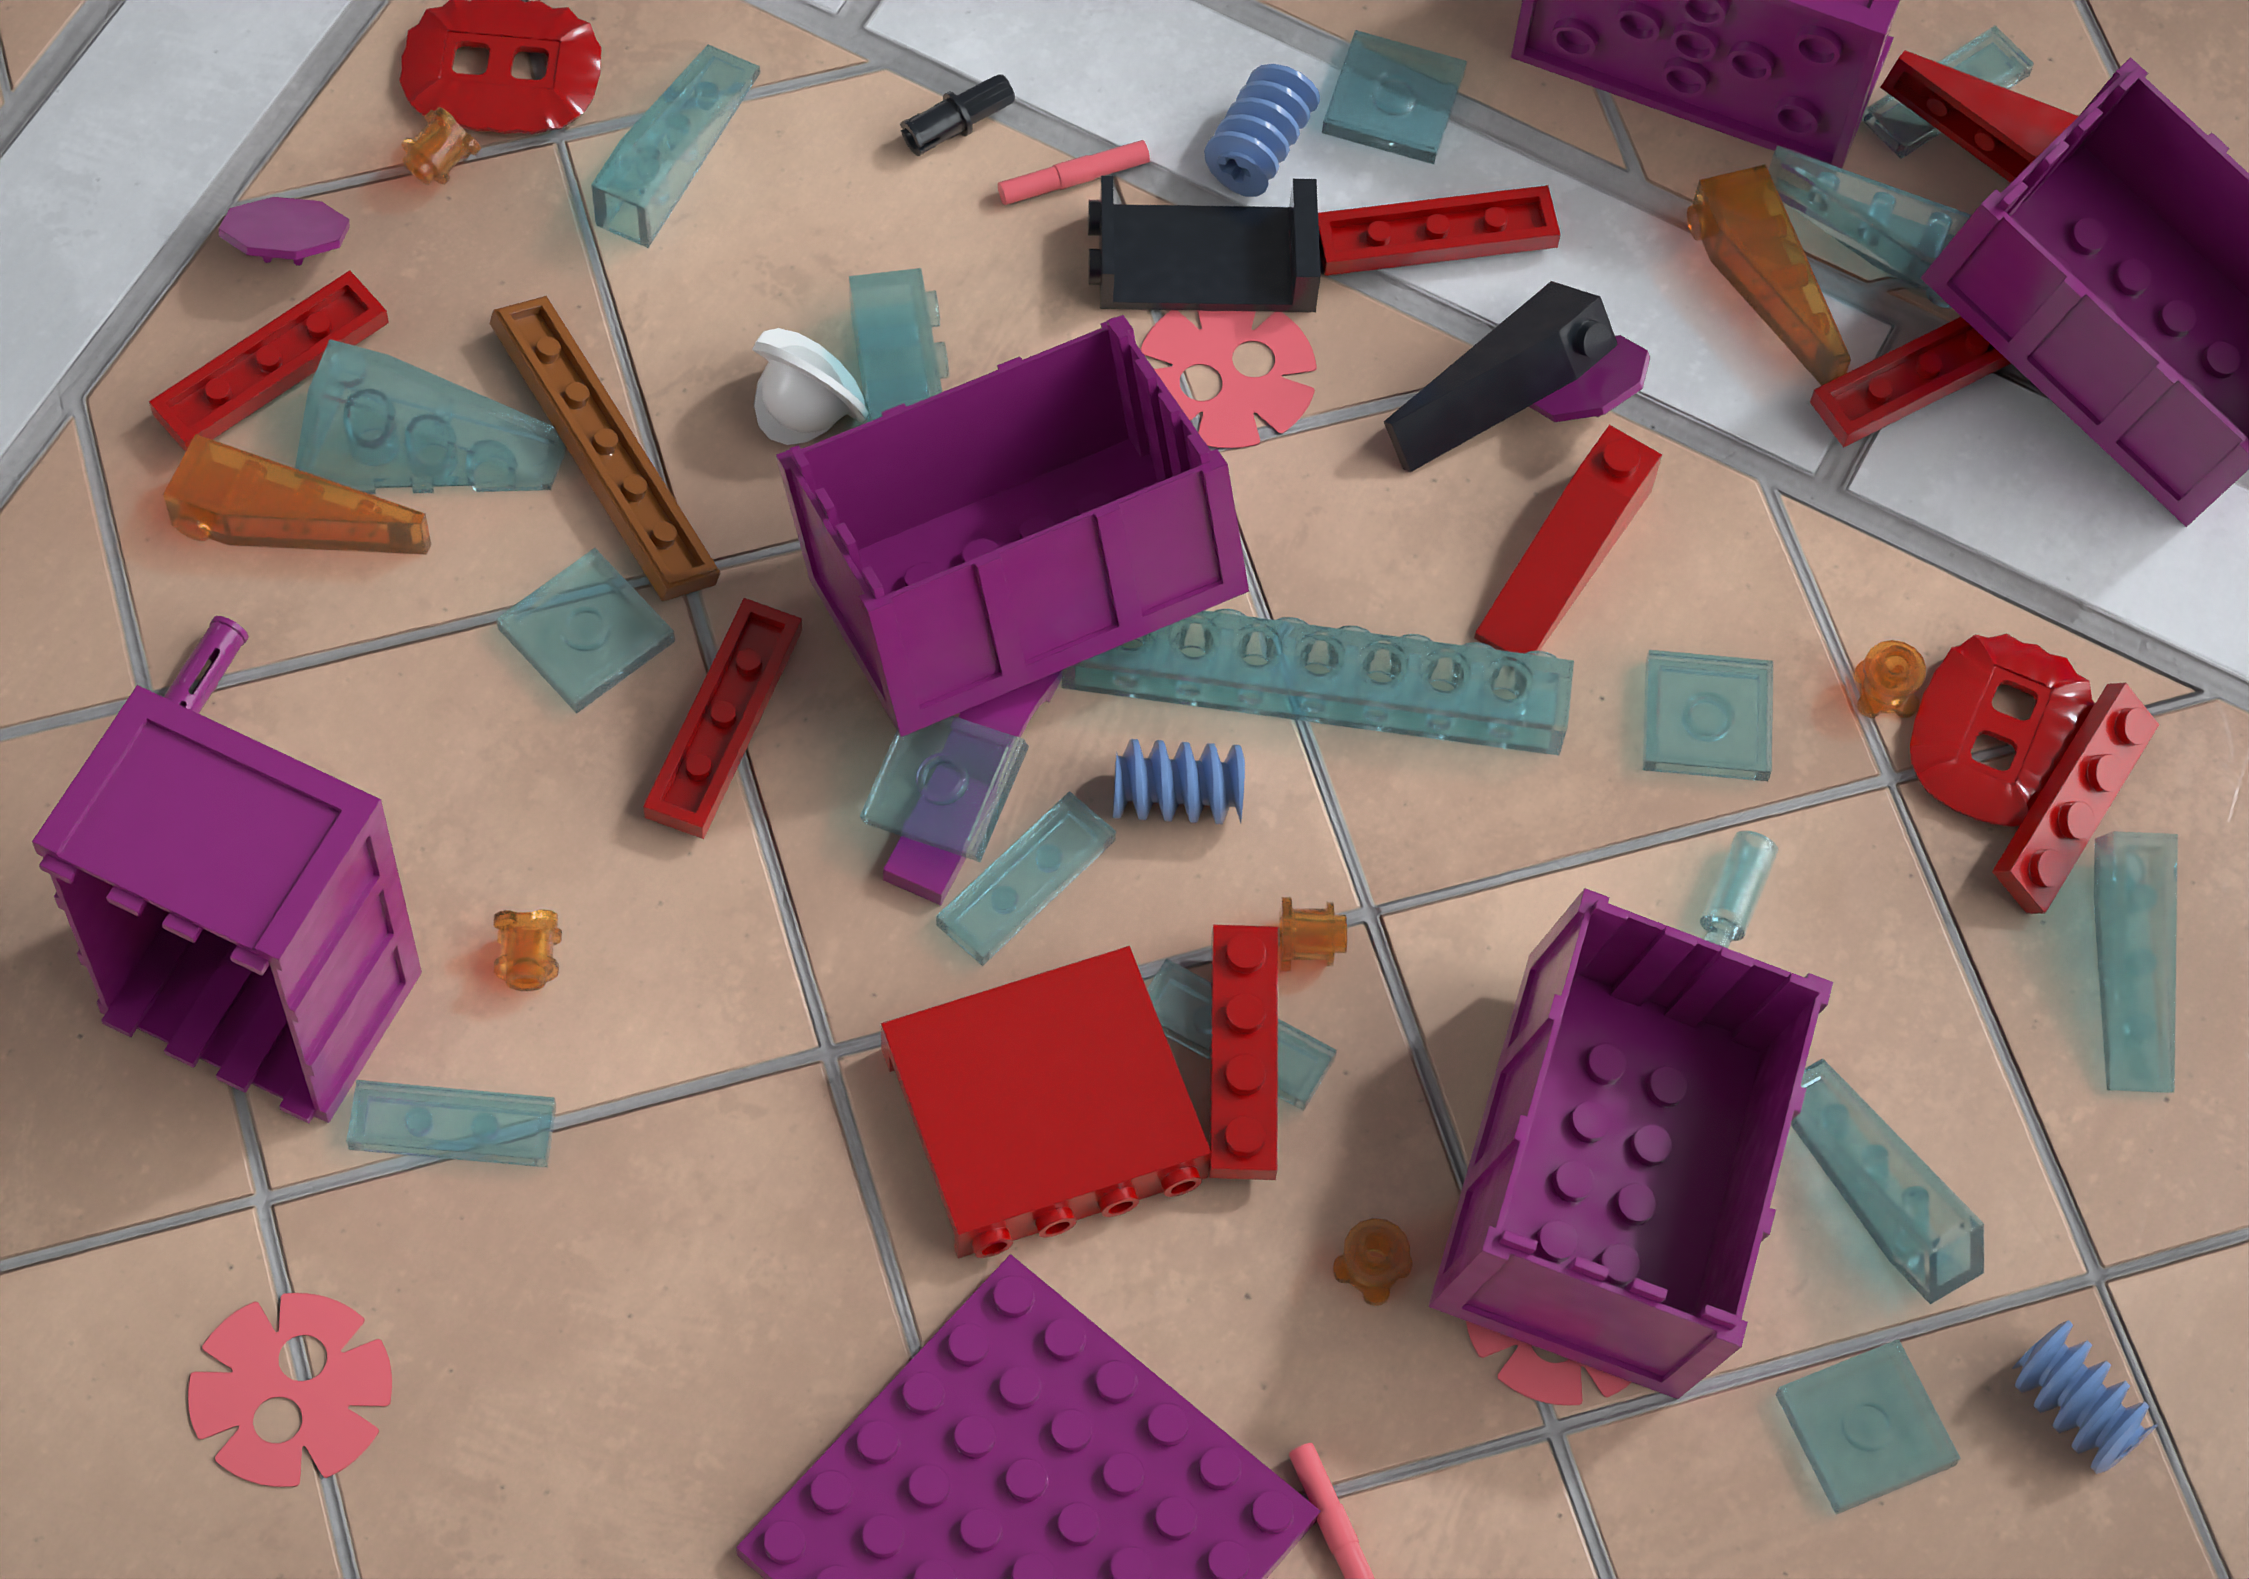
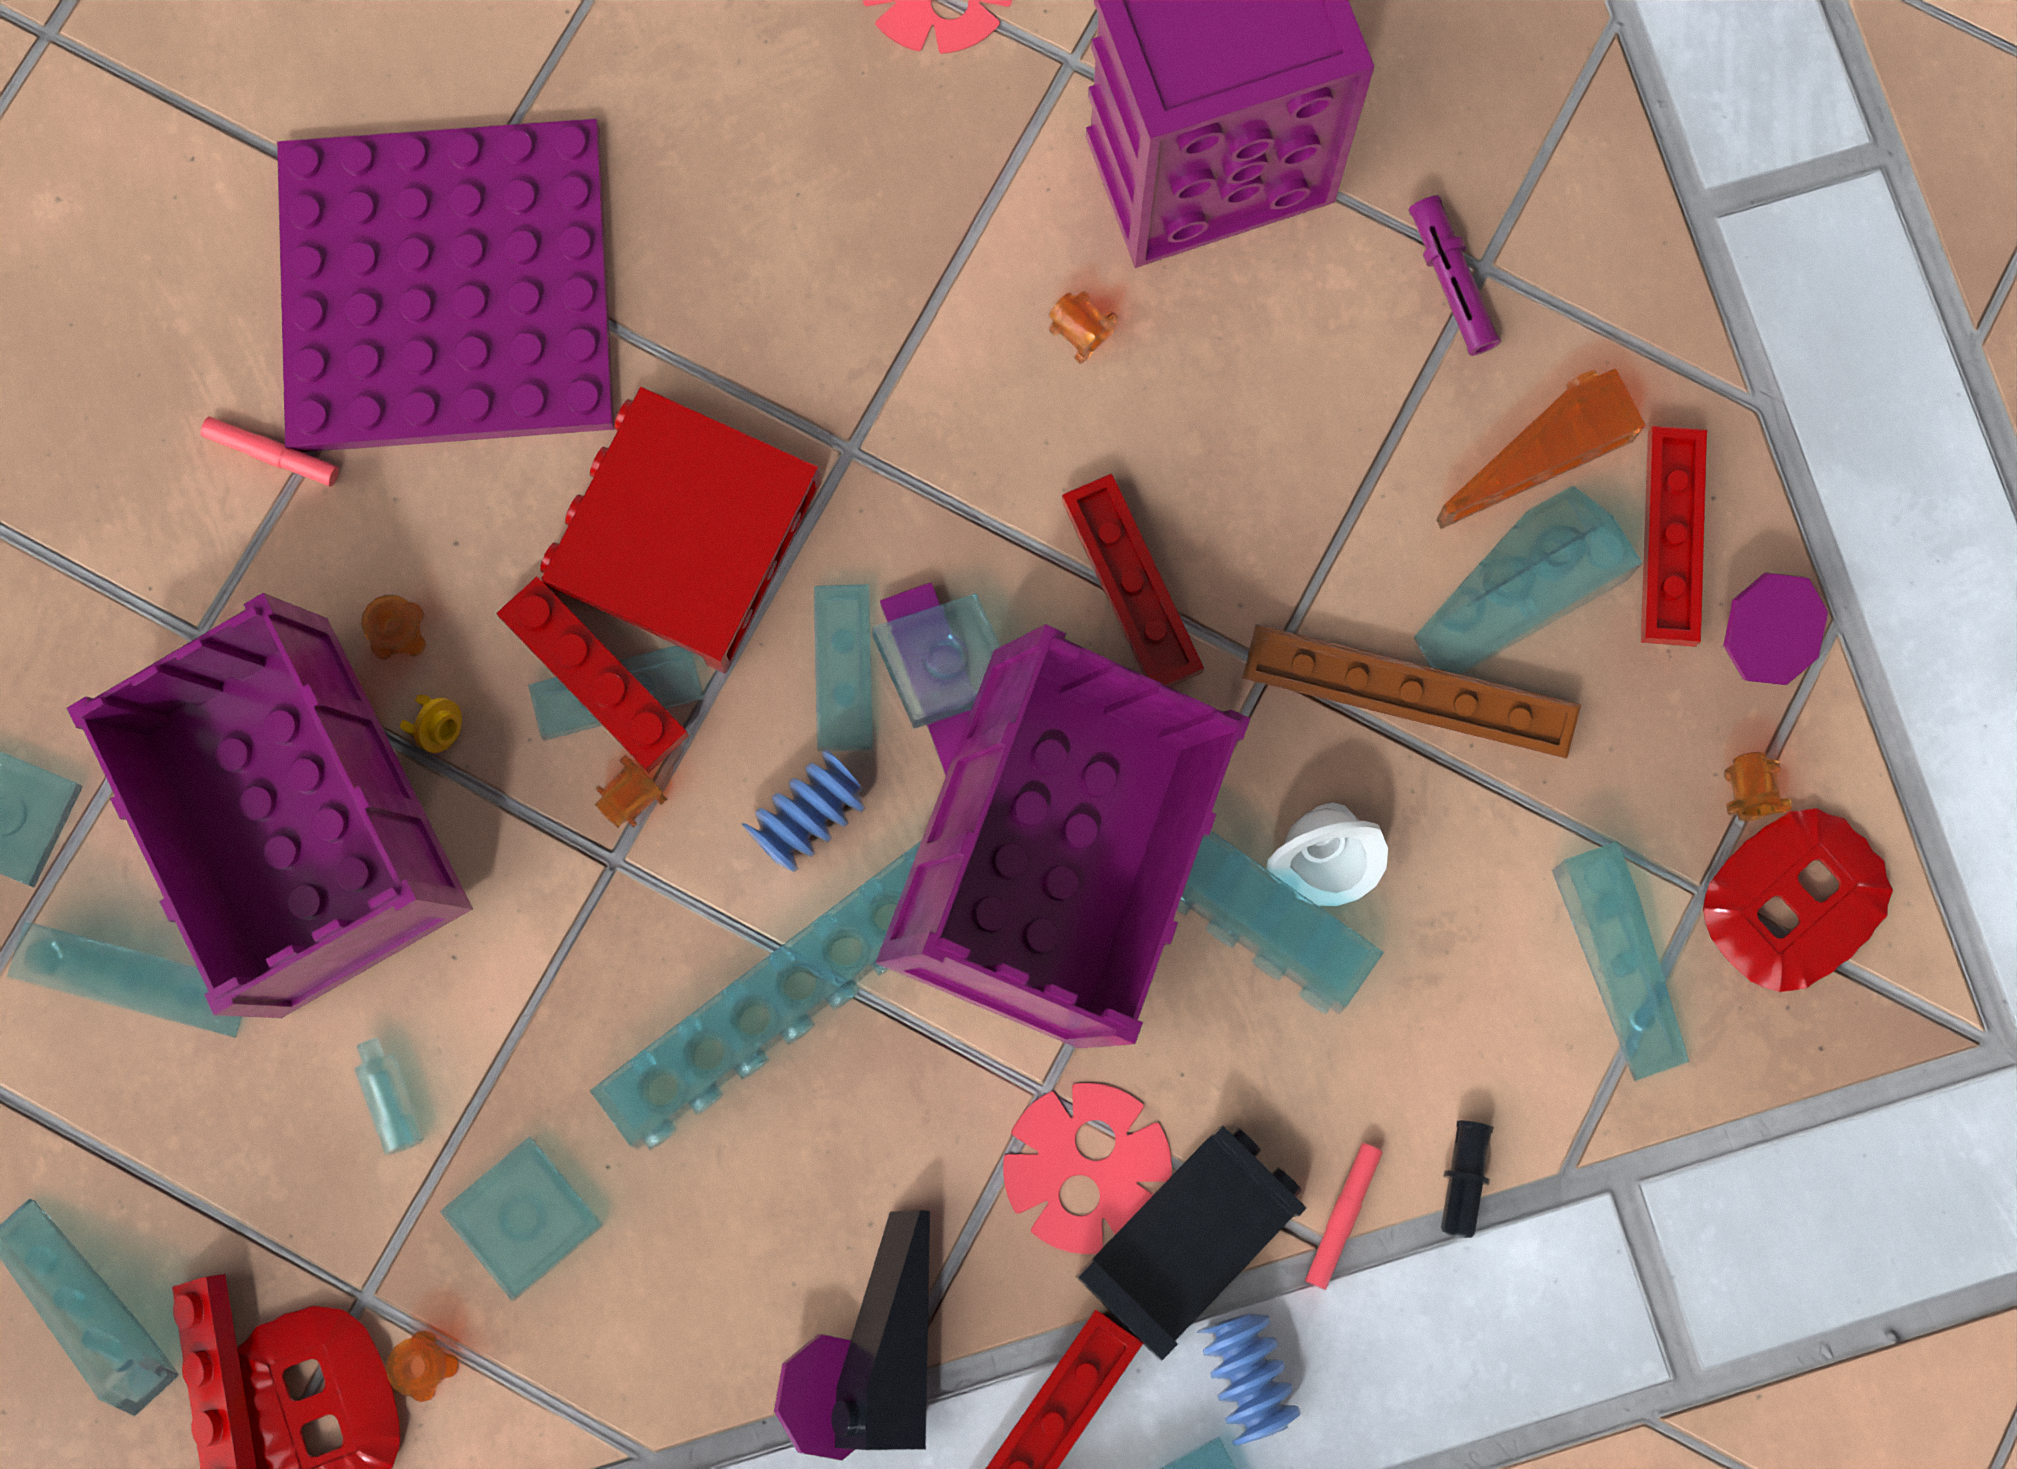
camera: 140 degrees right, 15 degrees up
clear light blue tile [346,1080,557,1168] -> none
clear light blue tile [496,548,675,713] -> none
red slope [1474,424,1662,669] -> none
none -> yellow plate [400,694,462,753]

